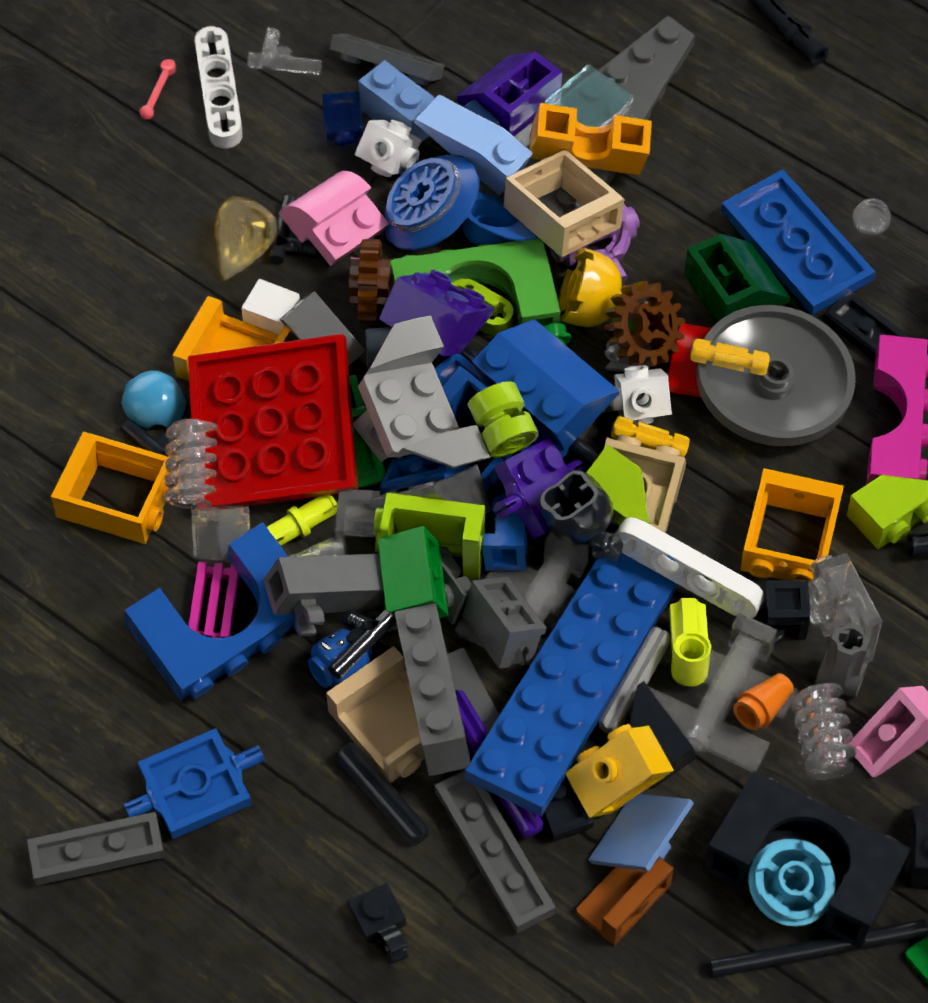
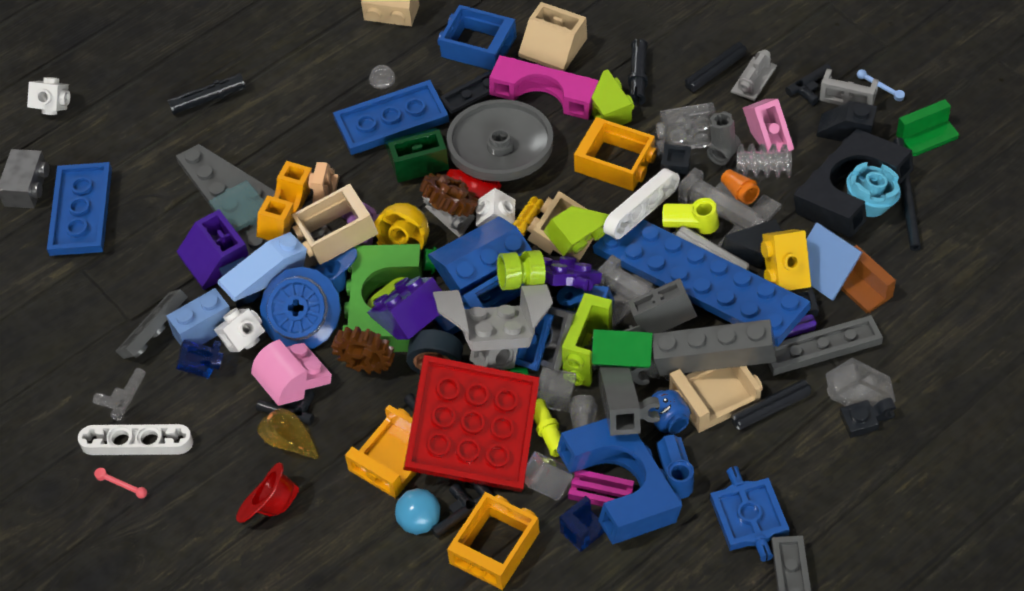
camera: 75 degrees left, 5 degrees down
clear piece [164,419,218,508] -> none
white panel [242,279,300,335] -> none
dark grey hinge [280,291,366,366] -> none
black hose [328,610,396,679] -> none
black piece [539,470,624,562] -> none
yellow axle [691,338,770,376] -> none
none -> red piece [236,462,299,523]
none -> light nougat wing [309,162,339,203]
none -> clear blue panel [559,496,605,552]
none -> blue piece [656,434,694,499]
none -> clear slope [825,358,896,406]

